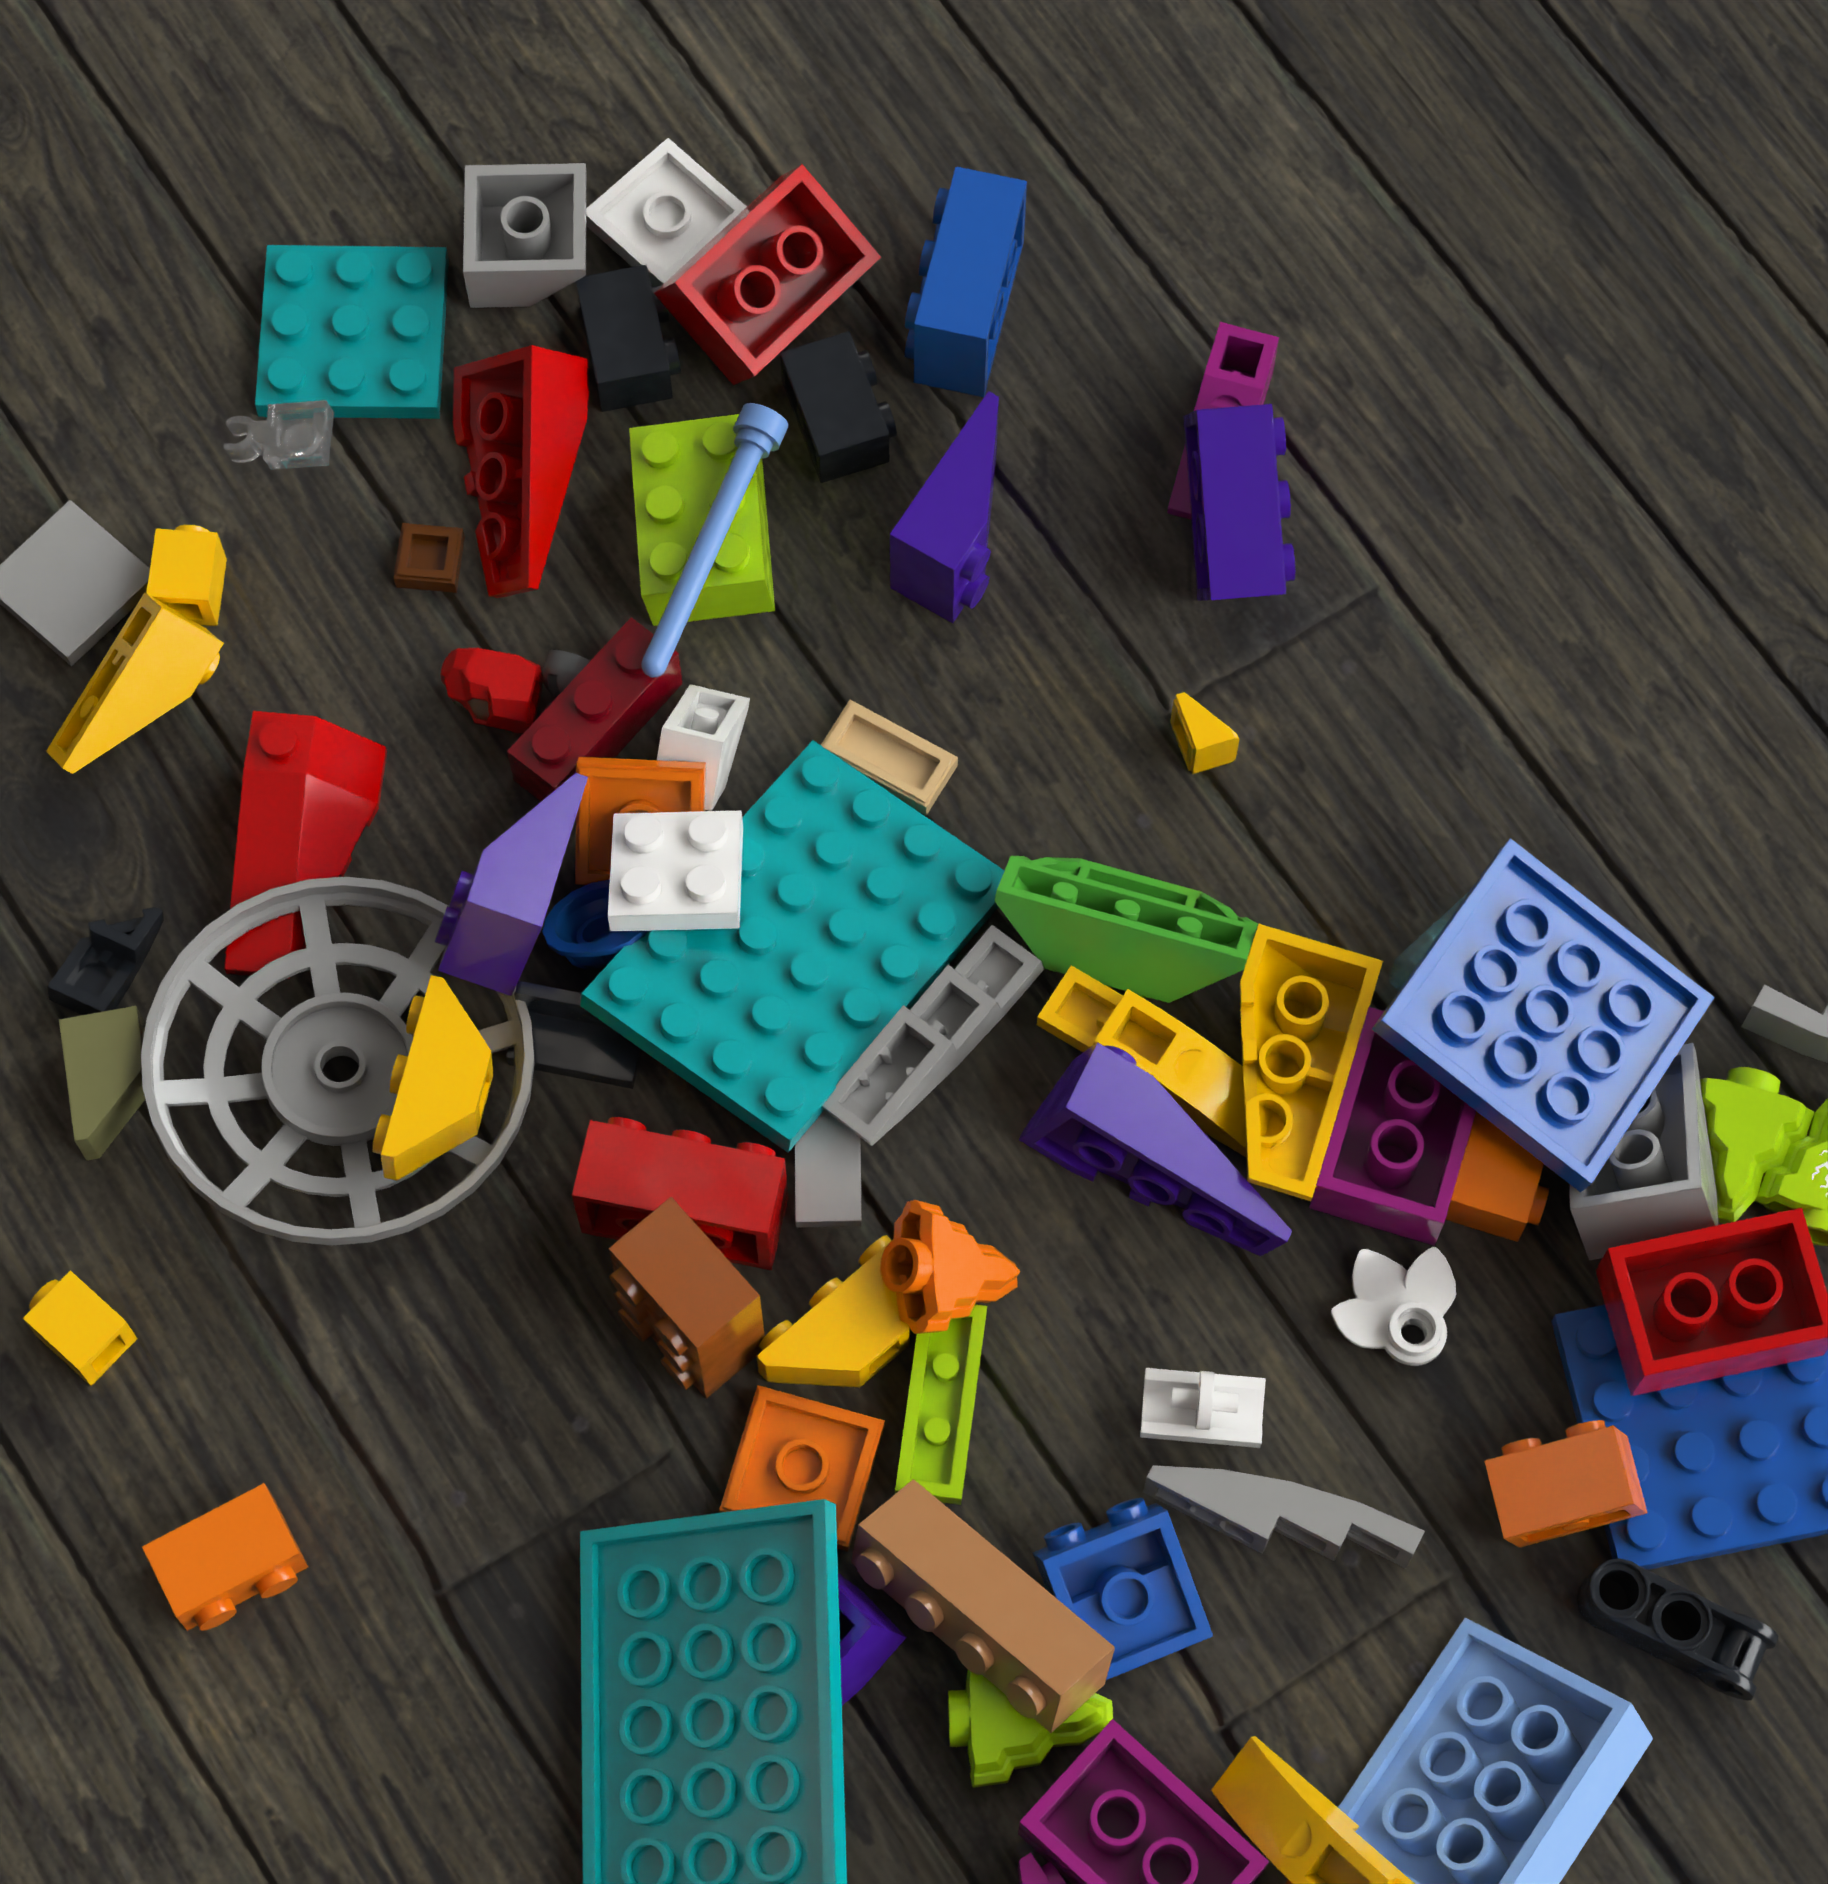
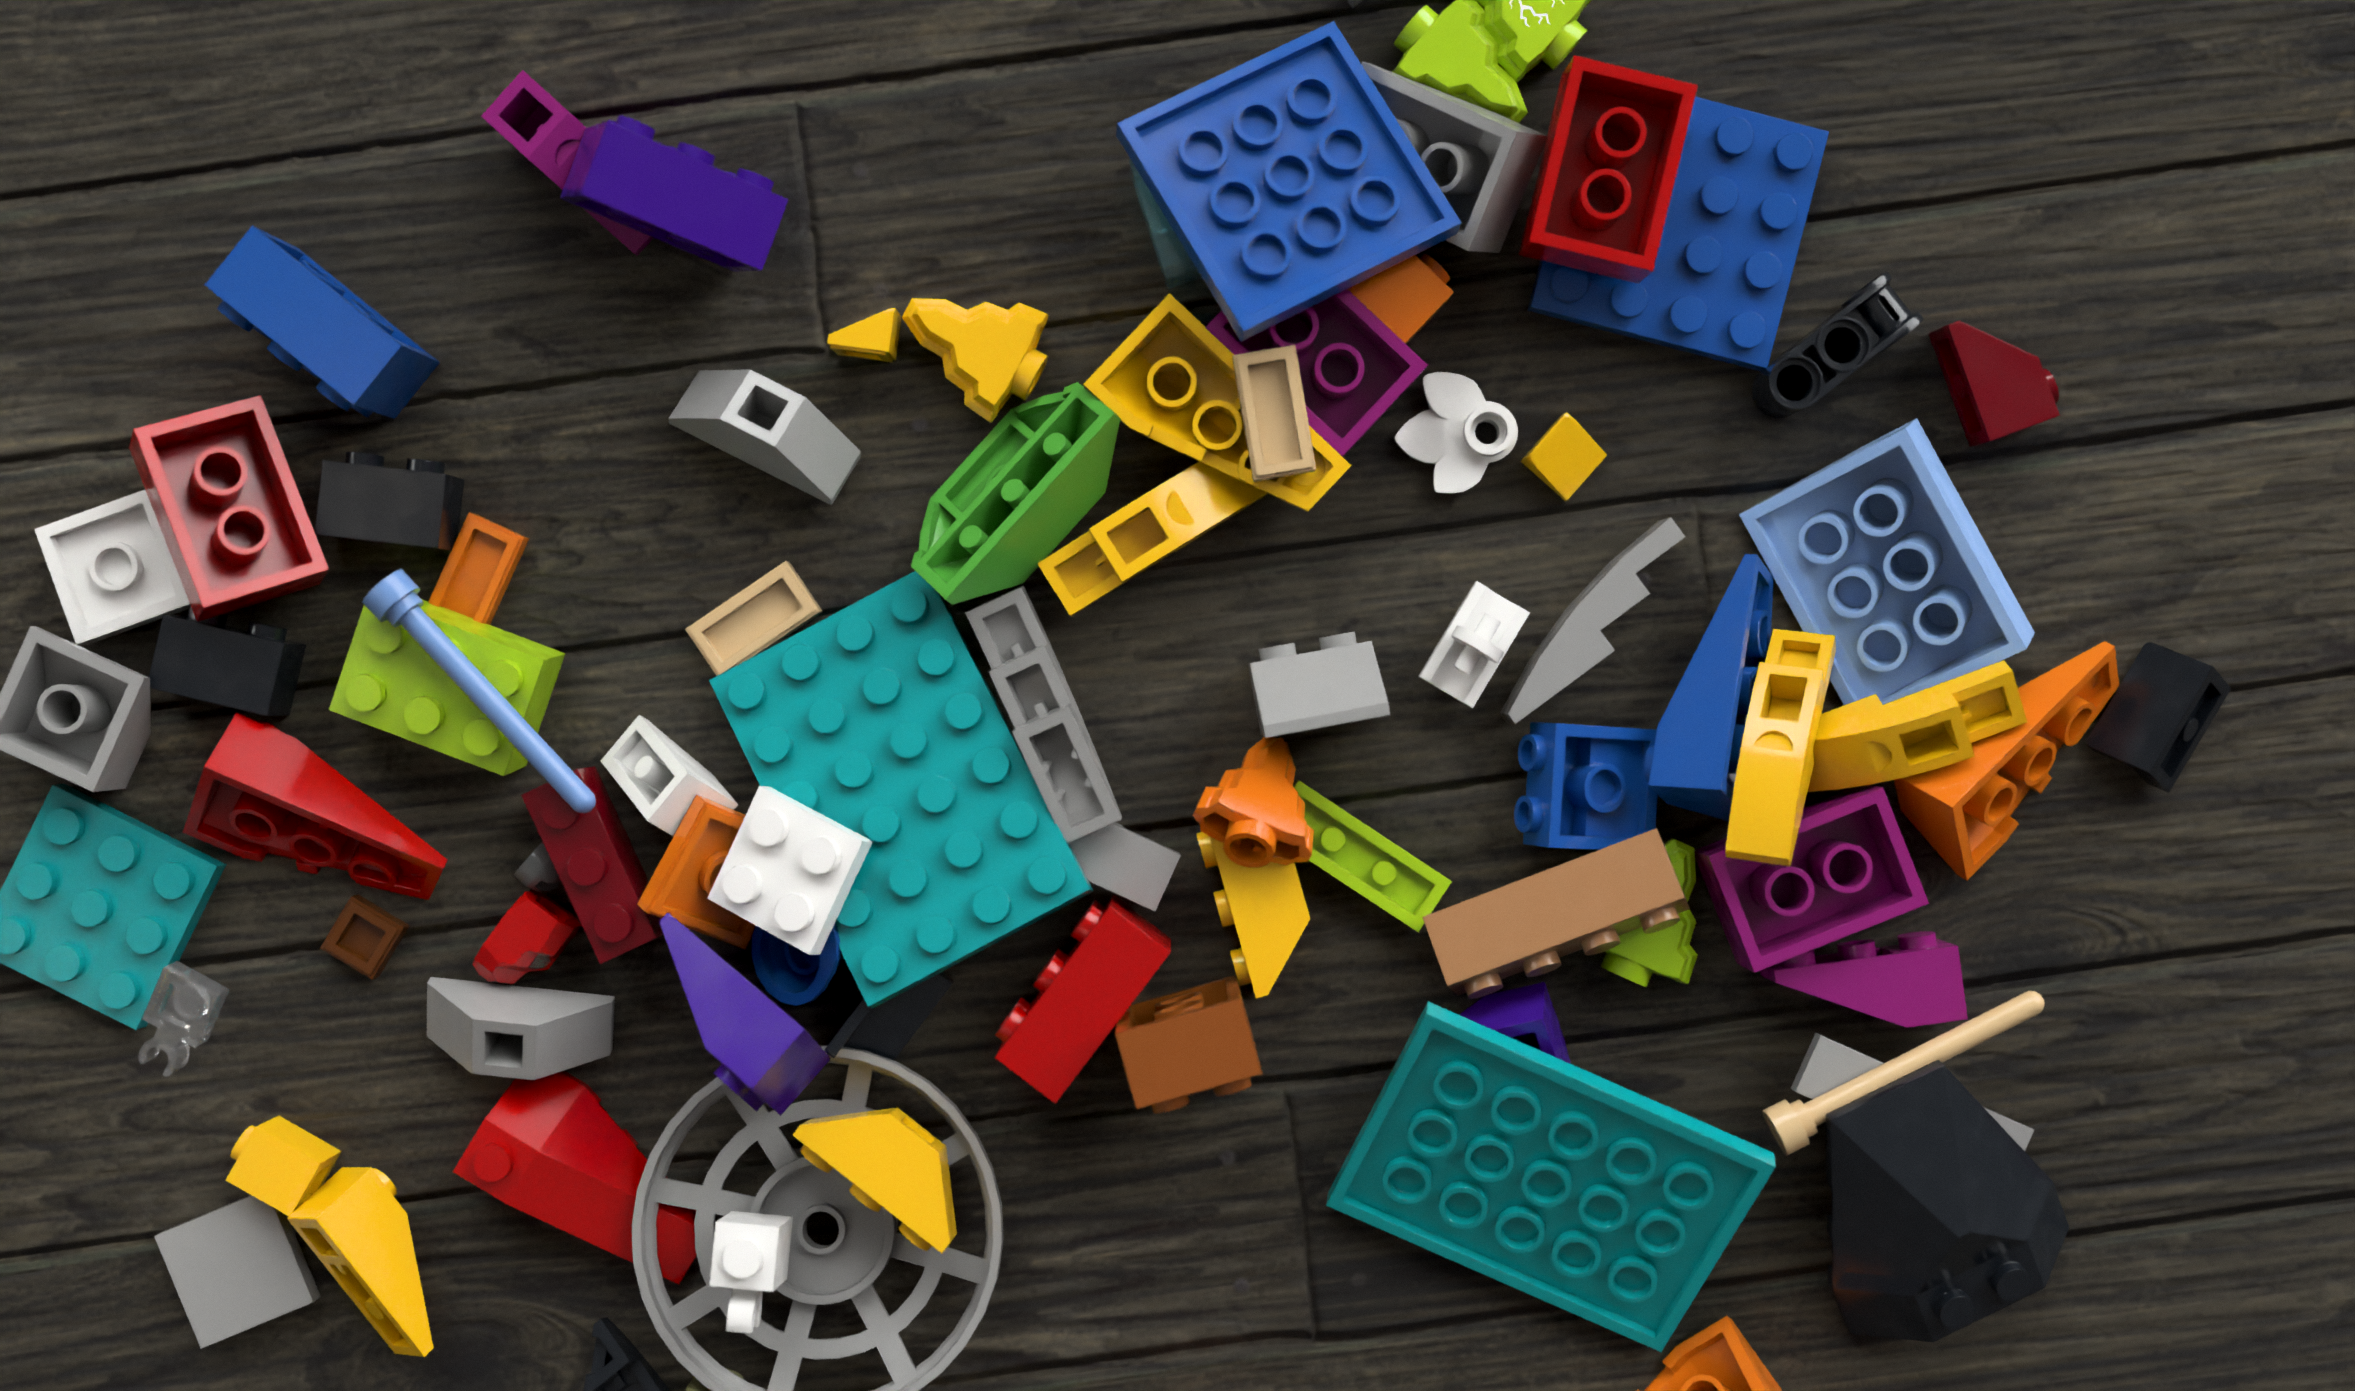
camera: 60 degrees left, 20 degrees up
orange tile [719,1385,885,1551] -> none
dark purple slope [890,391,999,623] -> none
dark purple wedge [1019,1042,1292,1257] -> none
orange brick [1484,1420,1648,1548] -> none
none -> light grey slope [427,977,615,1080]
none -> orange tile [428,512,529,625]
none -> light grey slope [668,370,861,505]
none -> white brick [709,1211,793,1334]
none -> yellow rock [902,298,1049,423]
none -> tan tile [1232,345,1316,482]
none -> light grey slope [1248,631,1391,738]
none -> yellow slope [1520,412,1607,501]
none -> blue wedge [1644,554,1774,821]
none -> yellow slope [1725,629,1836,866]
none -> dark red slope [1928,320,2060,447]

